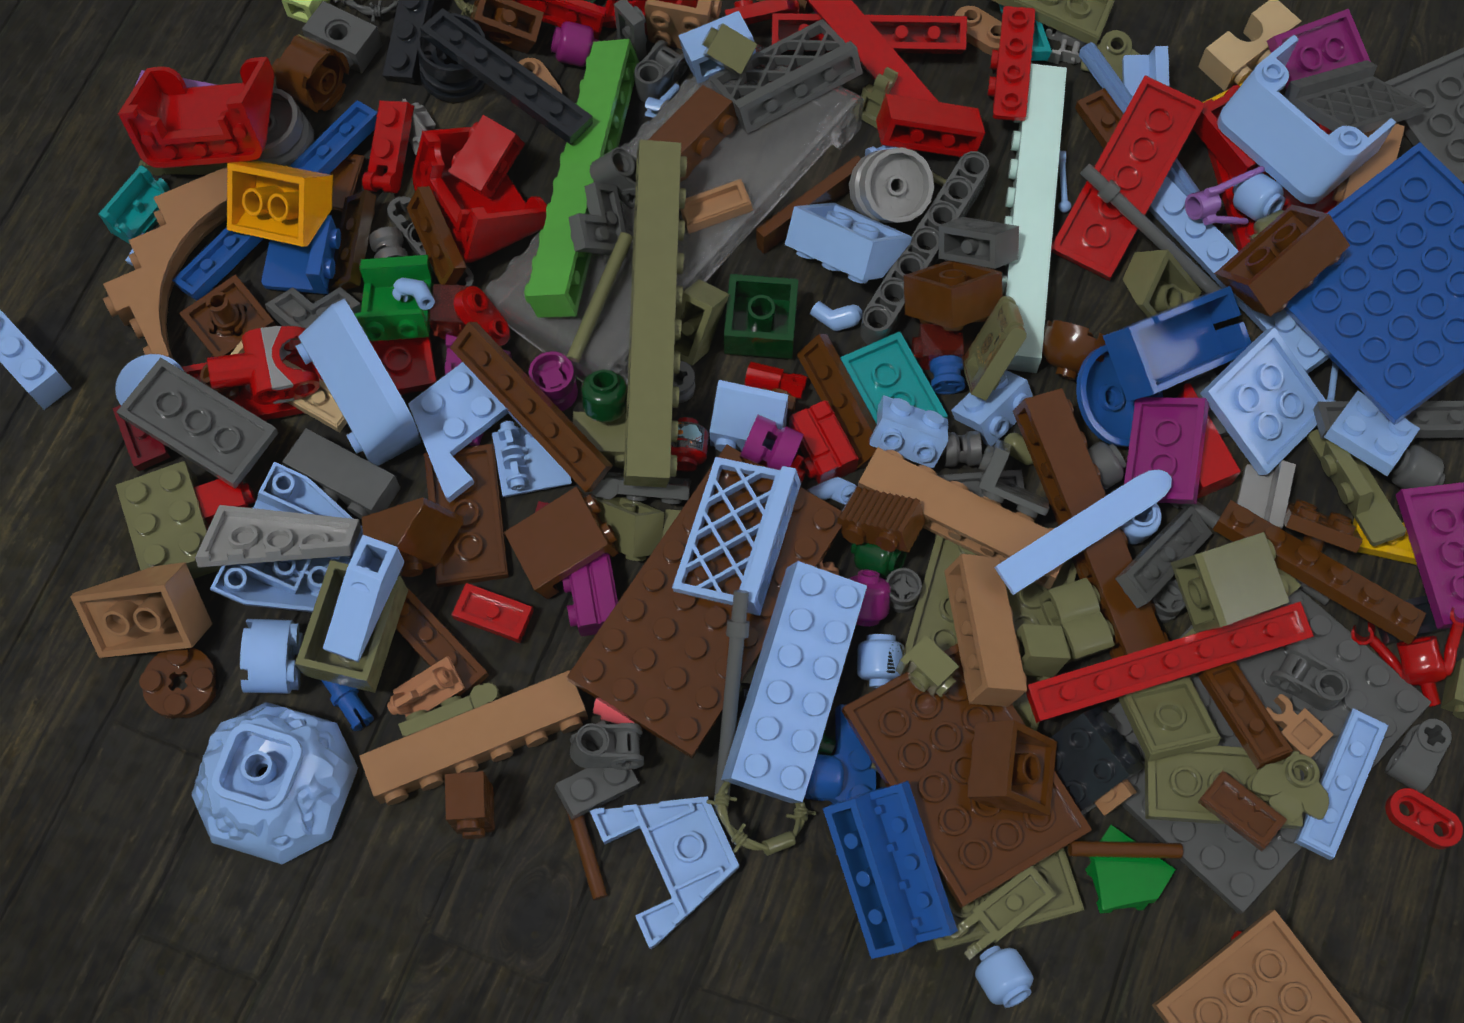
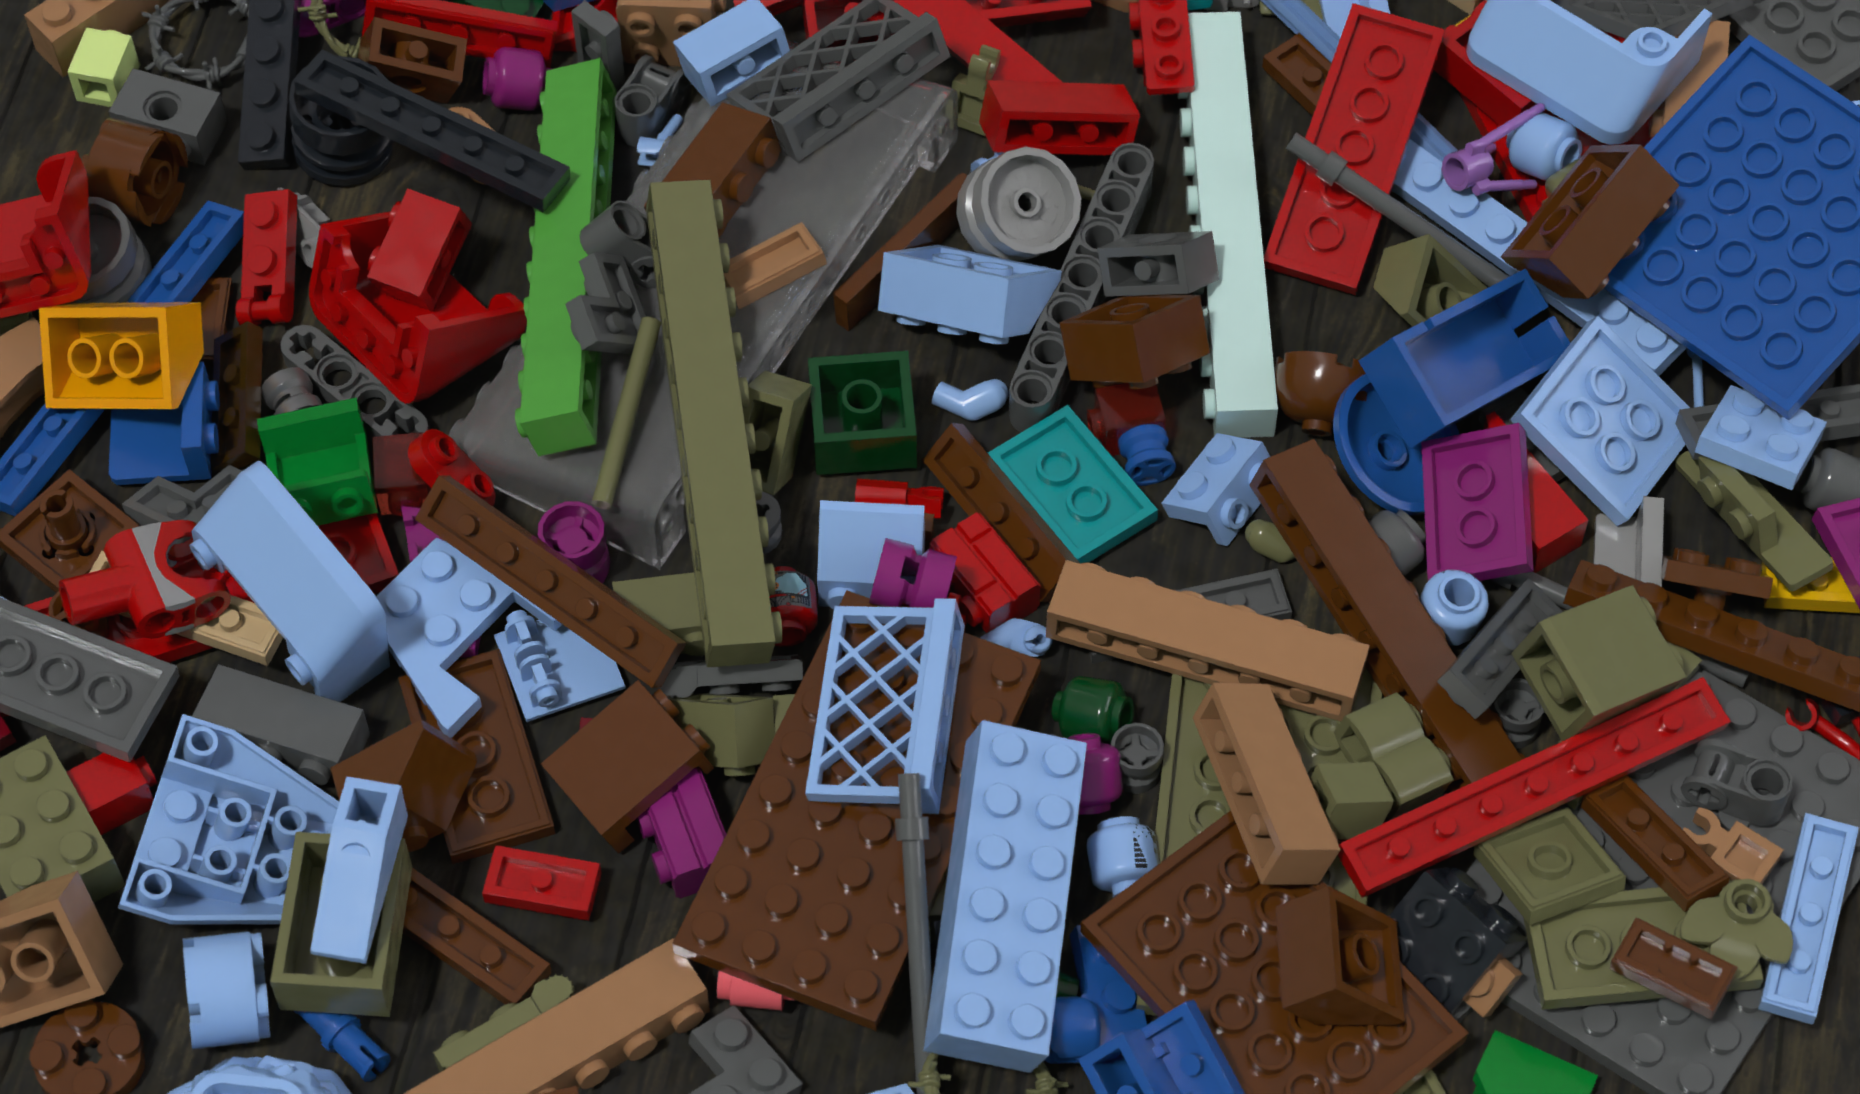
camera: 10 degrees left, 10 degrees down
light grey wing [195,505,361,567] -> none
nougat hinge [387,656,465,717] -> none
light blue arm [392,277,435,310] -> none
reddish brown plate [406,186,466,289] -> none
dark grey piece [570,723,644,770] -> none
dark green head [581,369,627,422] -> none
olive brick [702,23,757,75] -> none
reddish brown brick [837,486,926,552] -> none
light blue bracket [869,395,948,468] -> none
olive brick [896,635,959,697] -> none
flat silver wheel [942,431,982,467] -> none
olive container [963,296,1027,401] -> none
dark grey bracket [978,439,1049,518] -> none
light blue piece [994,470,1172,595] -> none
light blue hinge [1058,151,1071,213] -> none
reddish brown bar [1068,841,1183,859] -> none

